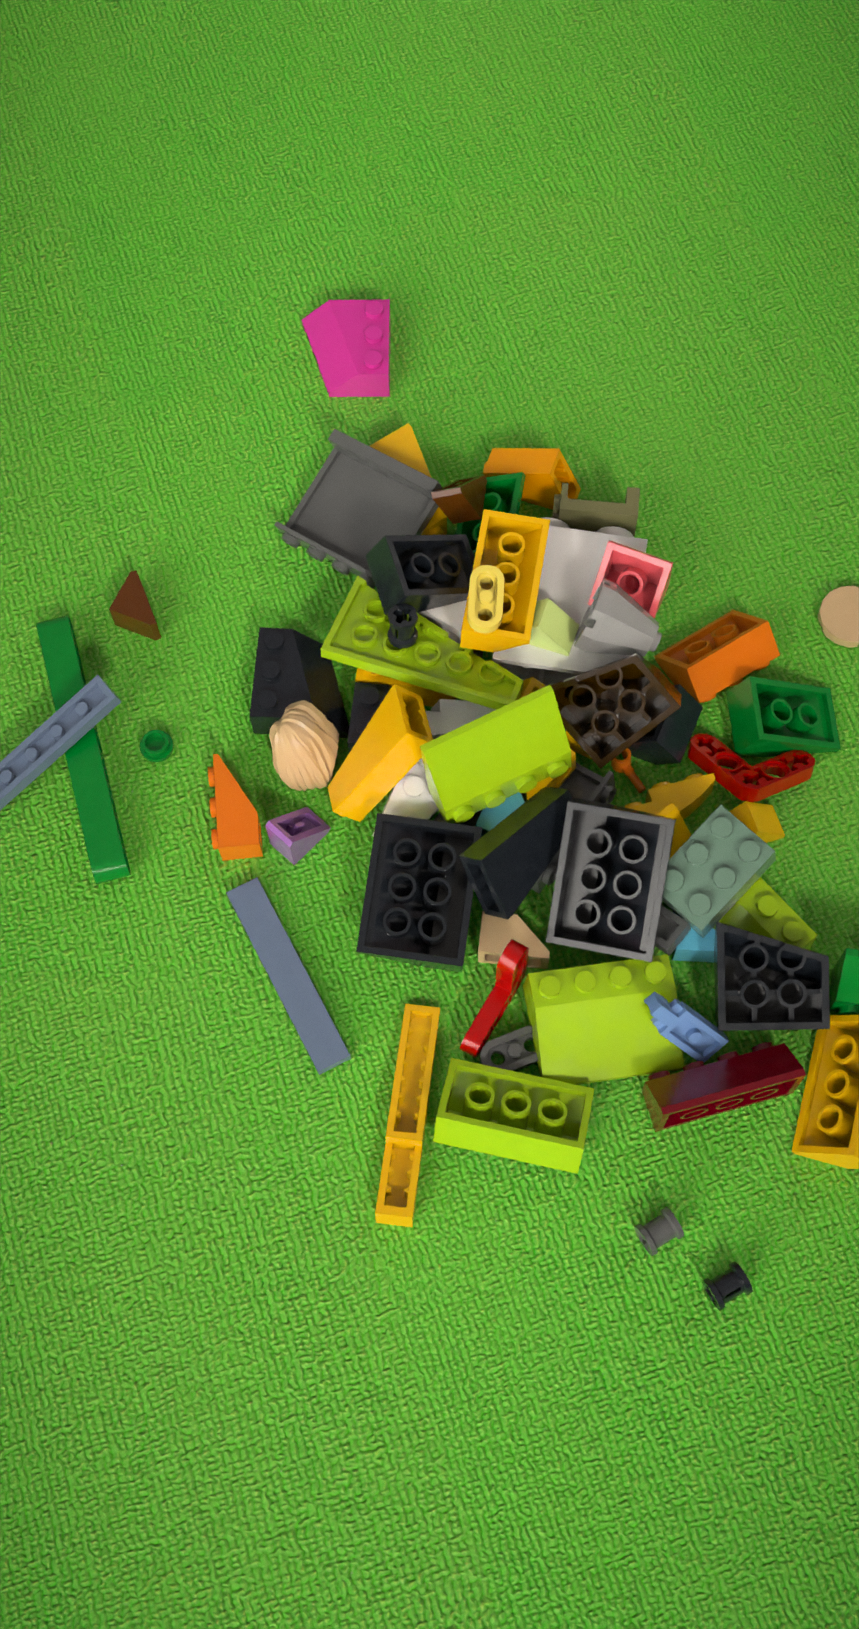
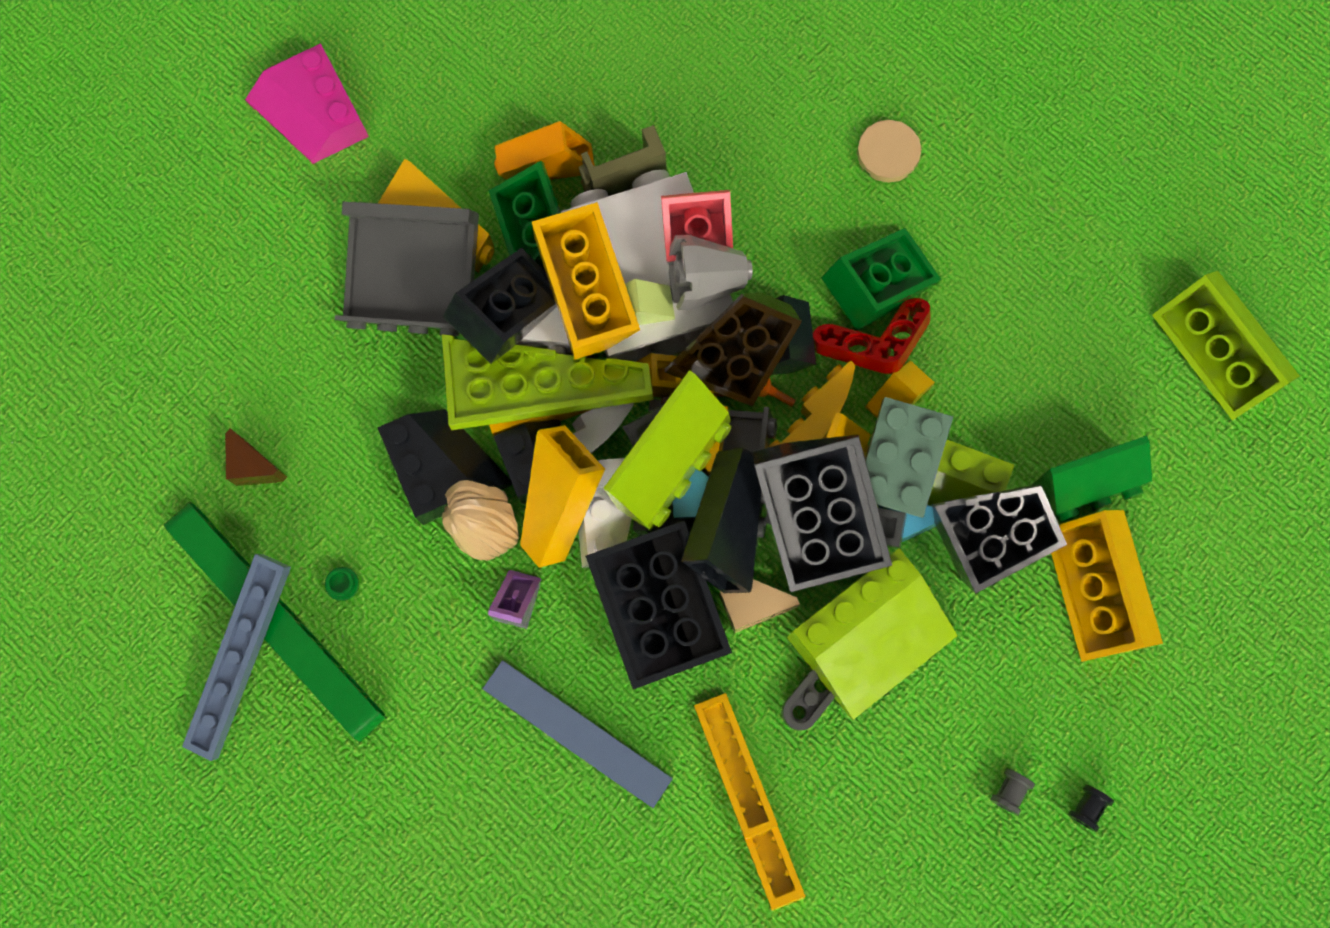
camera: 25 degrees left, 10 degrees up
orange slope [208,754,263,861] -> none
black bush [388,604,418,648] -> none
reddish brown slope [431,475,487,524] -> none
lime slope [433,1058,594,1174] -> none
red beam [460,939,529,1058] -> none
light yellow plate [467,565,504,633] -> none
dark red slope [642,1042,806,1132] -> none
medium blue hinge [644,991,729,1062] -> none
orange slope [654,610,780,703] -> none

